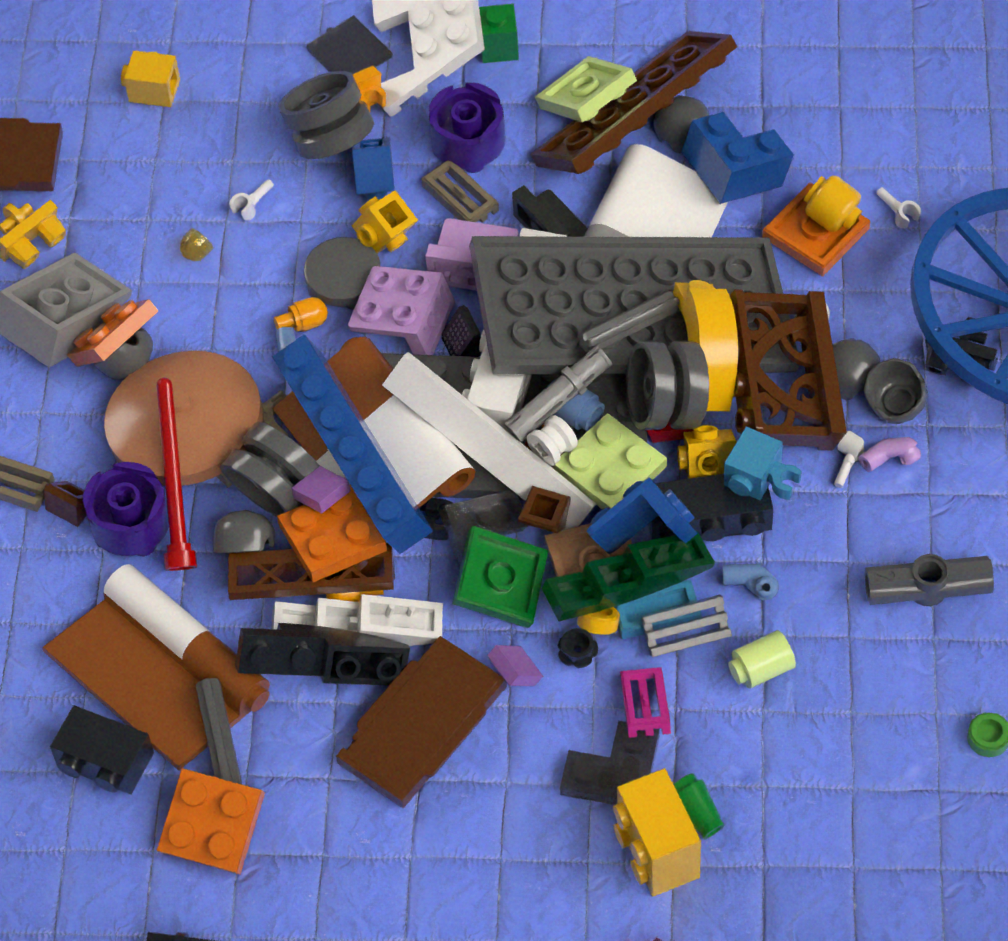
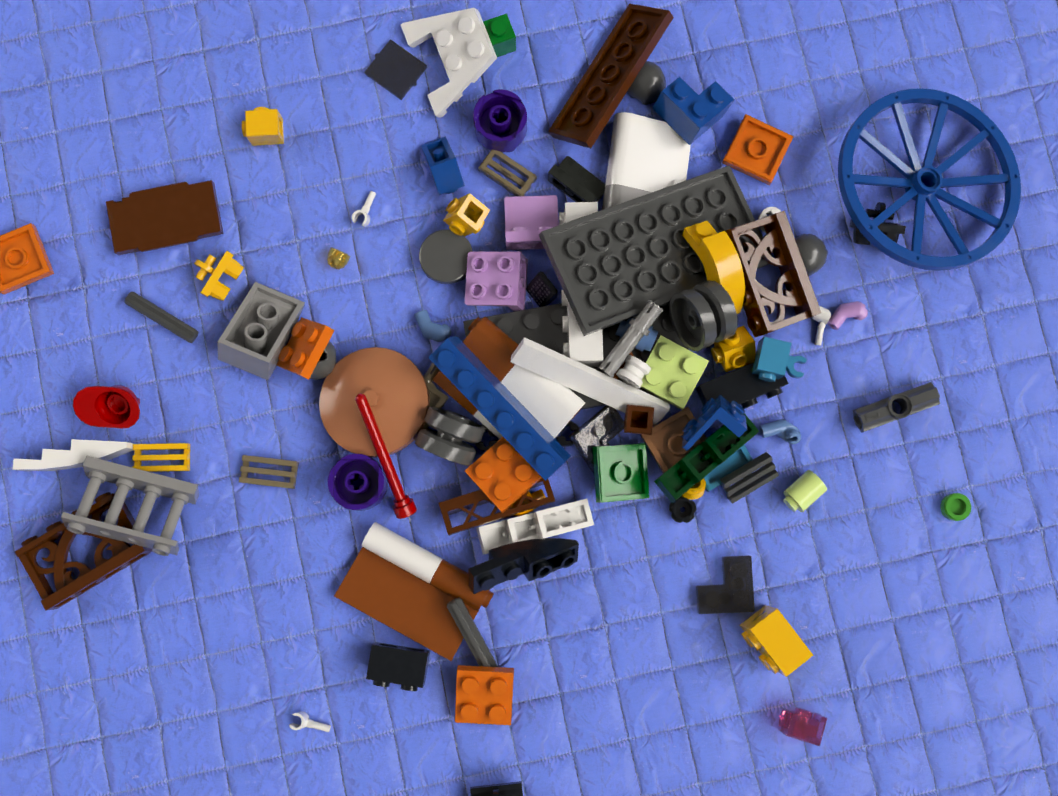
camera: 20 degrees left, 25 degrees up
slope [44,481,86,527] -> none
dark grey hair [213,510,275,553] -> none
light orange cylinder [273,297,328,332] -> none
dark grey wheel [278,71,374,159] -> none
medium lavender tile [291,466,351,513] -> none
reddish brown piece [336,636,507,808] -> none
light orange tile [353,65,386,112] -> none
medium lavender tile [488,645,543,686] -> none
yellowish green plate [535,56,637,122] -> none
dark grey axle [579,291,679,354] -> none
dark pink tile [620,668,671,738] -> none
green cone [673,773,725,840] -> none
yellow head [803,175,863,232] -> none
dark grey hair [864,358,928,424] -> none
white hand [877,187,921,229] -> none

